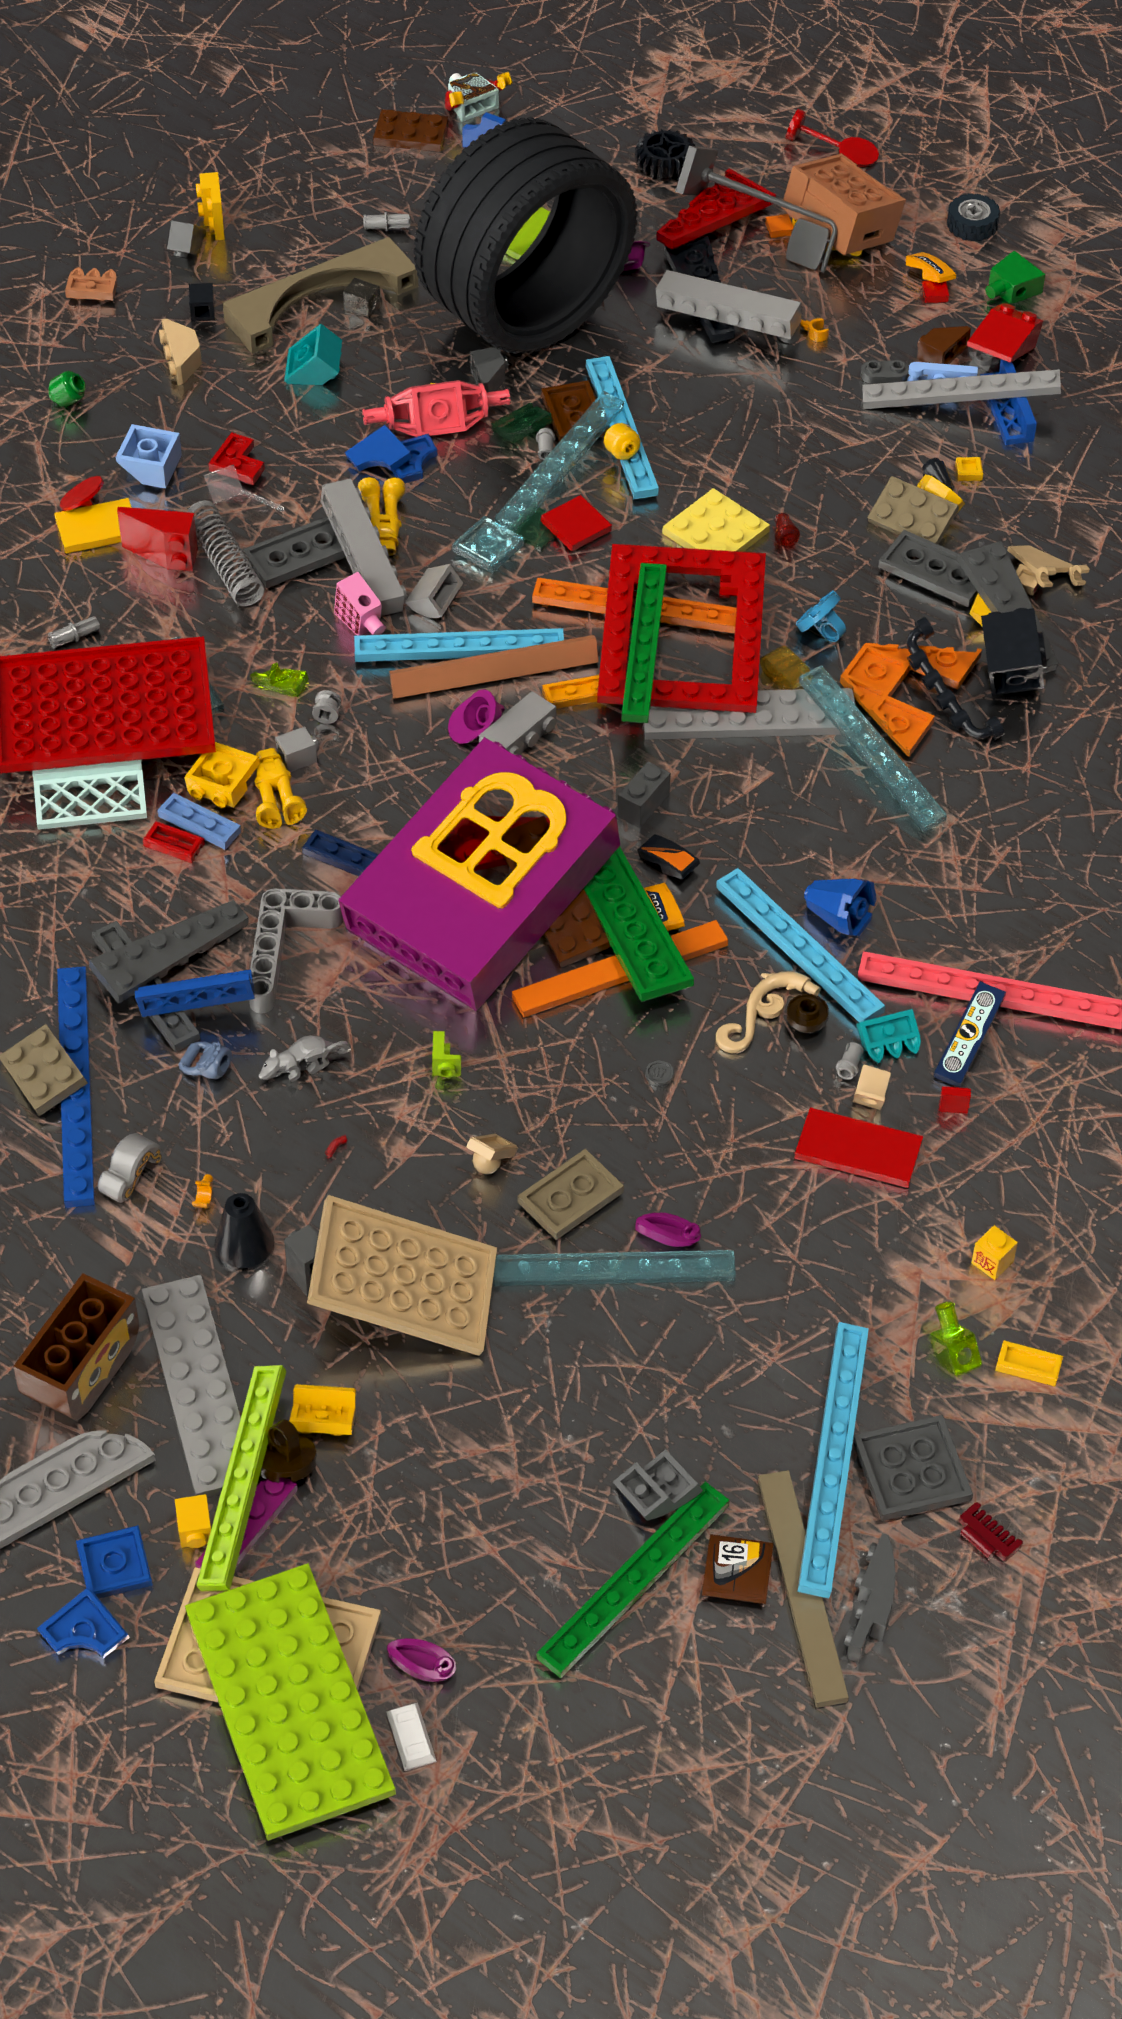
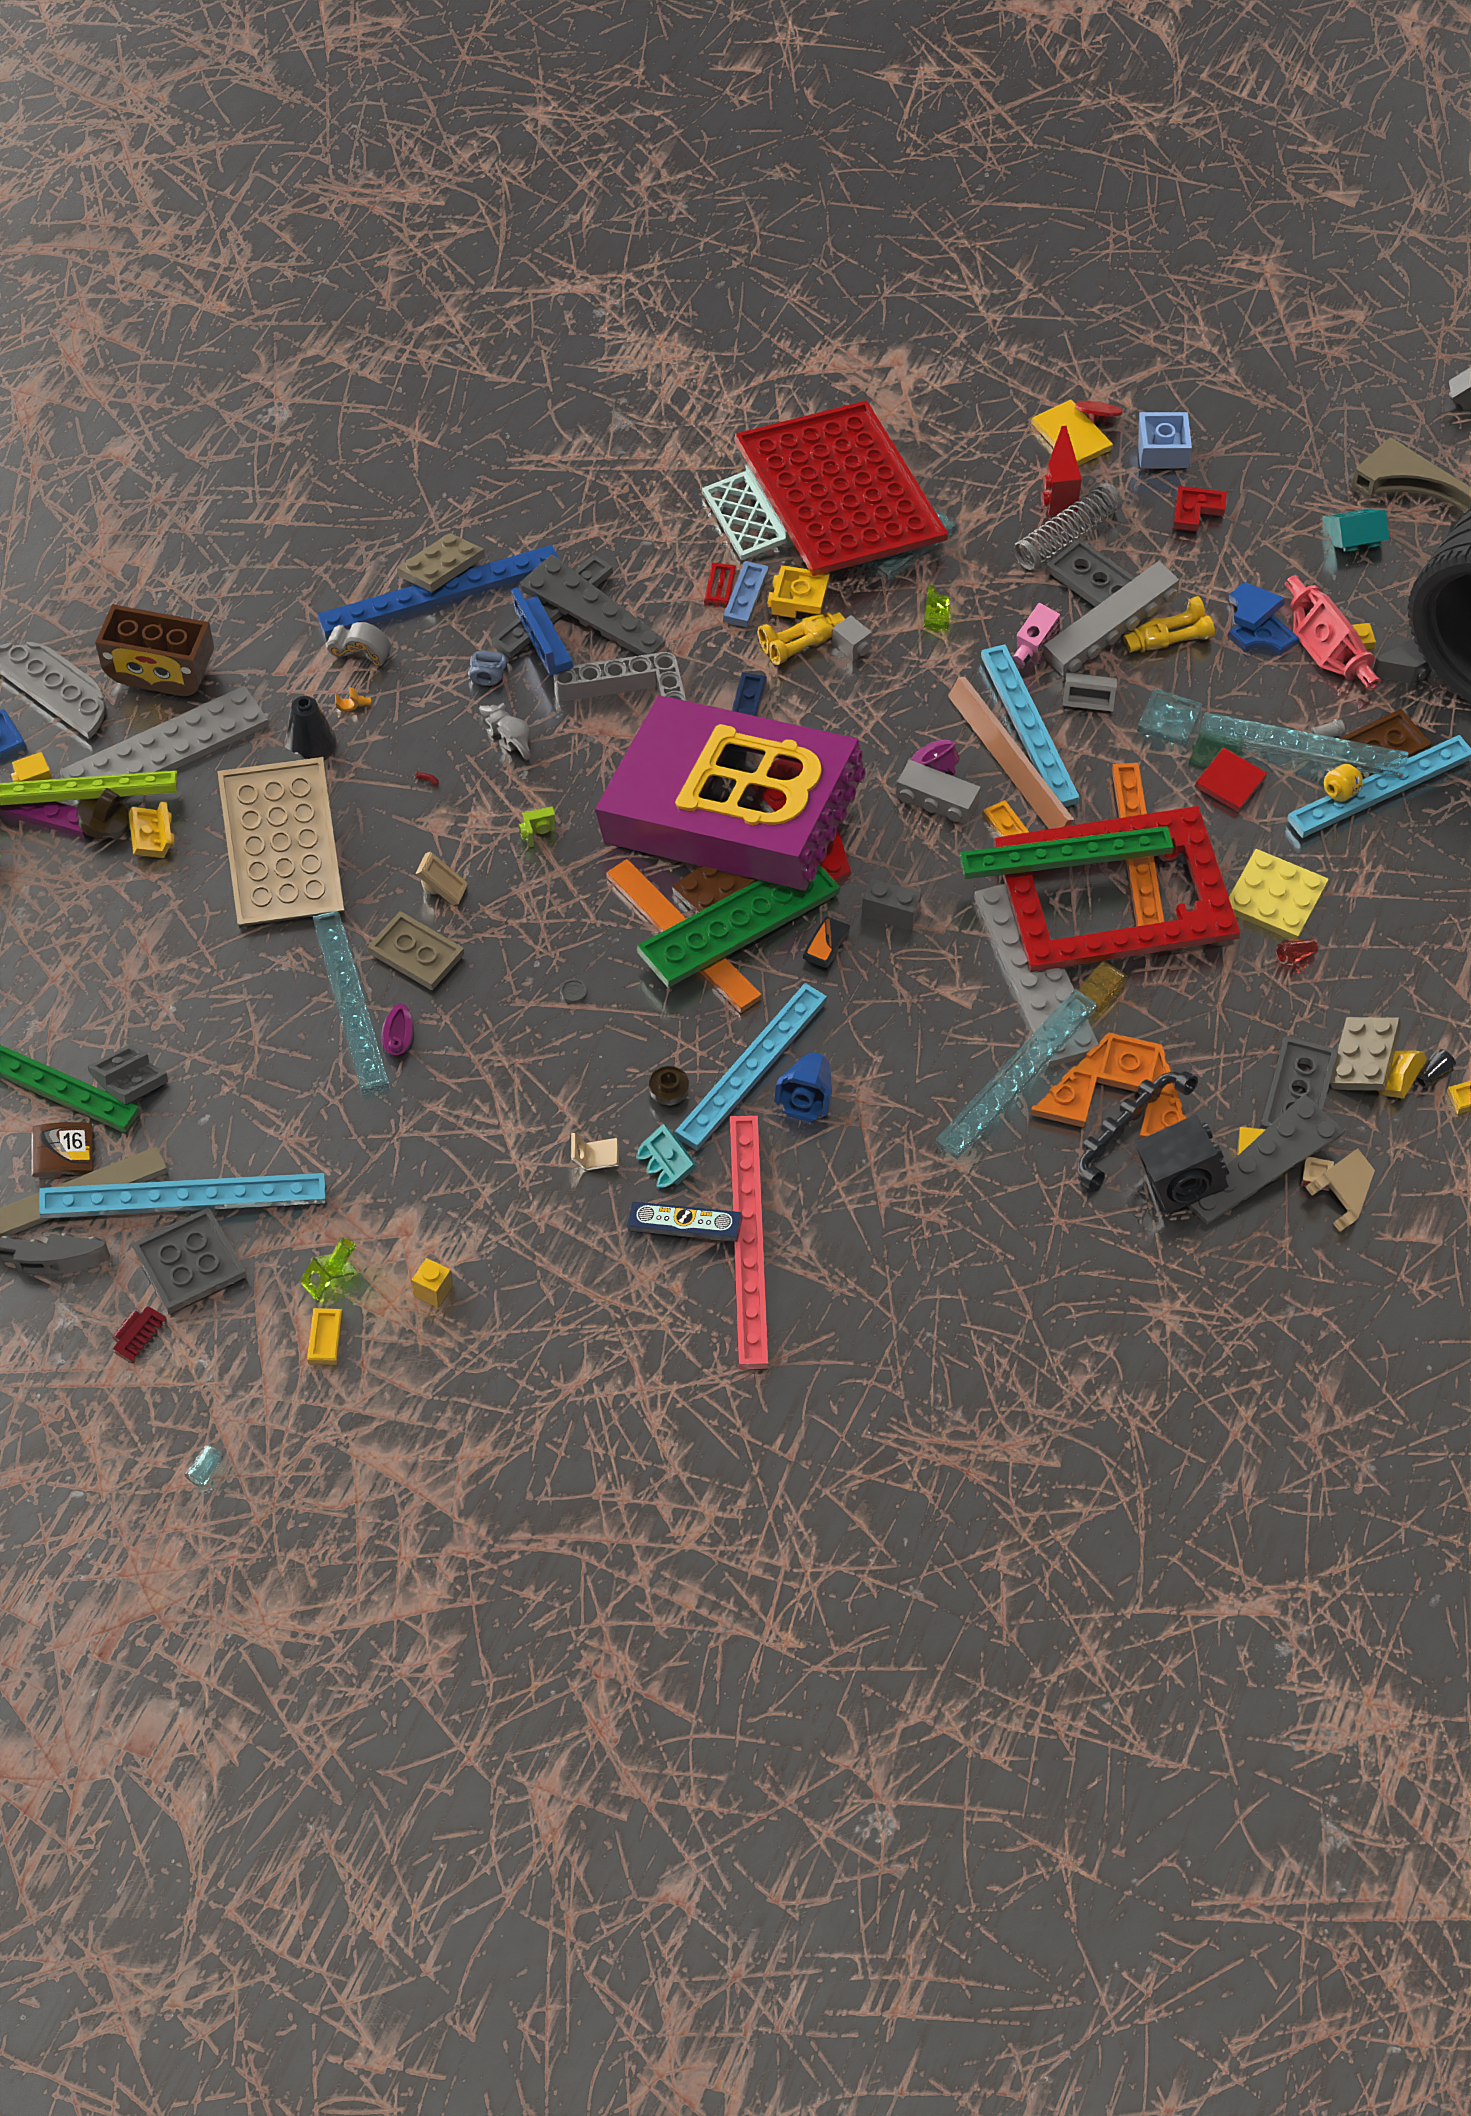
camera: 75 degrees right, 5 degrees up
light grey axle [47,616,100,649] -> none
green head [48,371,86,407] -> none
nougat plate [65,267,117,301] -> none
tan slope [159,319,202,385] -> none
black brick [189,283,215,322] -> none
clear piece [204,465,285,512] -> none
light grey wheel [312,690,341,724] -> none
clear green plate [491,403,553,443] -> none
light orange slope [644,882,685,931] -> none
tan plant [716,971,821,1054] -> none
red tile [794,1107,923,1188] -> none
dark azure tile [795,590,846,642] -> none
light grey pin [836,1042,864,1080] -> none
red tile [939,1086,971,1114] -> none

